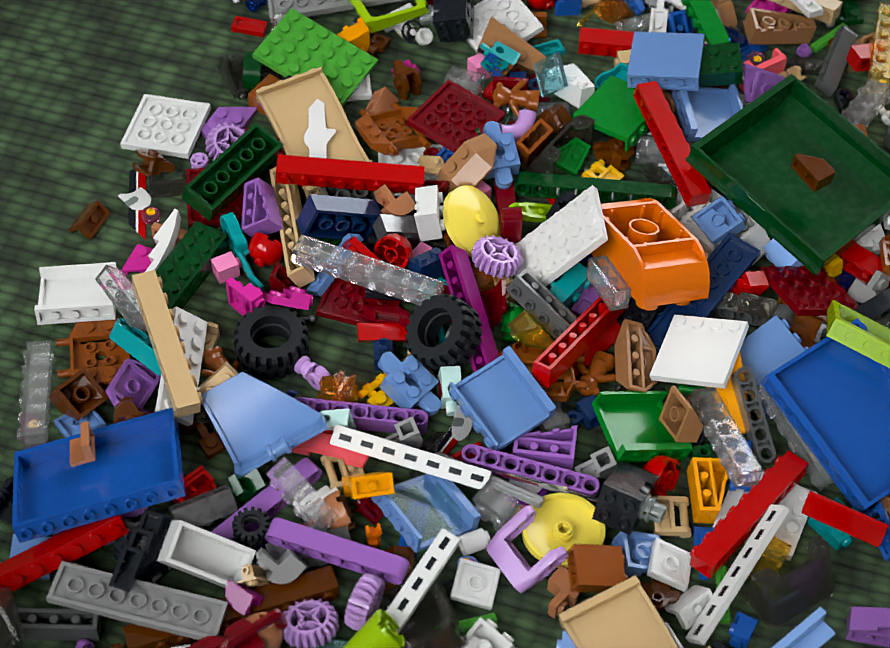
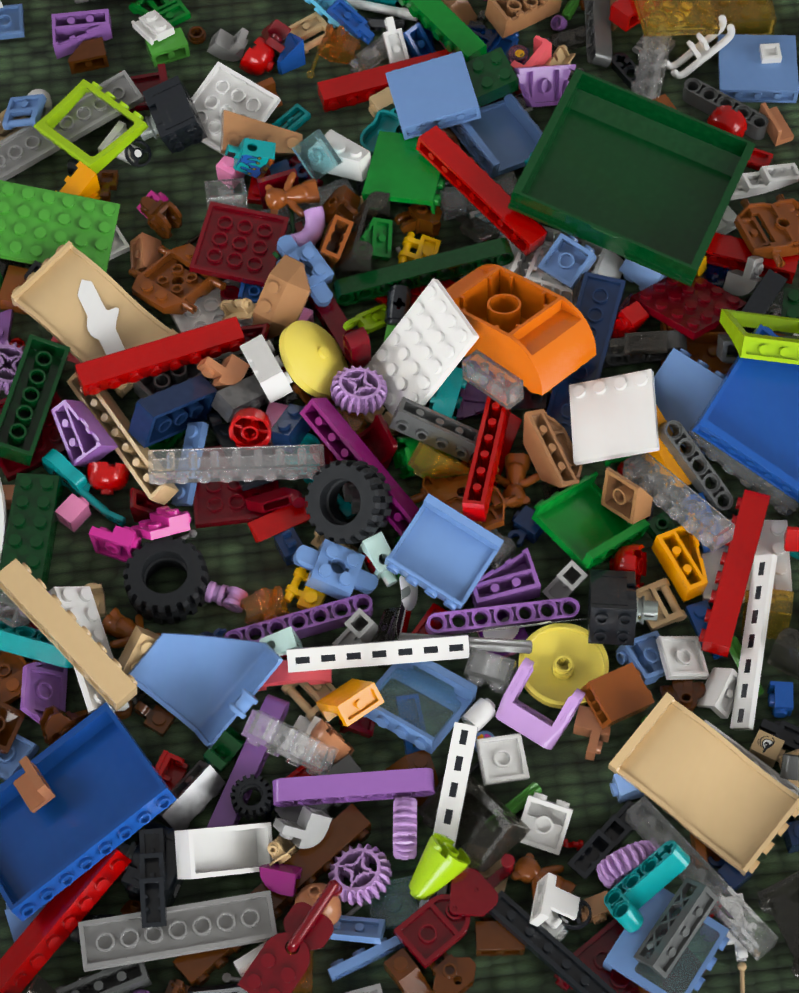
camera: 20 degrees left, 10 degrees up
red wing [342,236,382,269] -> none
orange plate [365,523,382,549] -> none
white tile [415,28,433,46] -> none
reddish brown slope [790,154,836,192] -> none

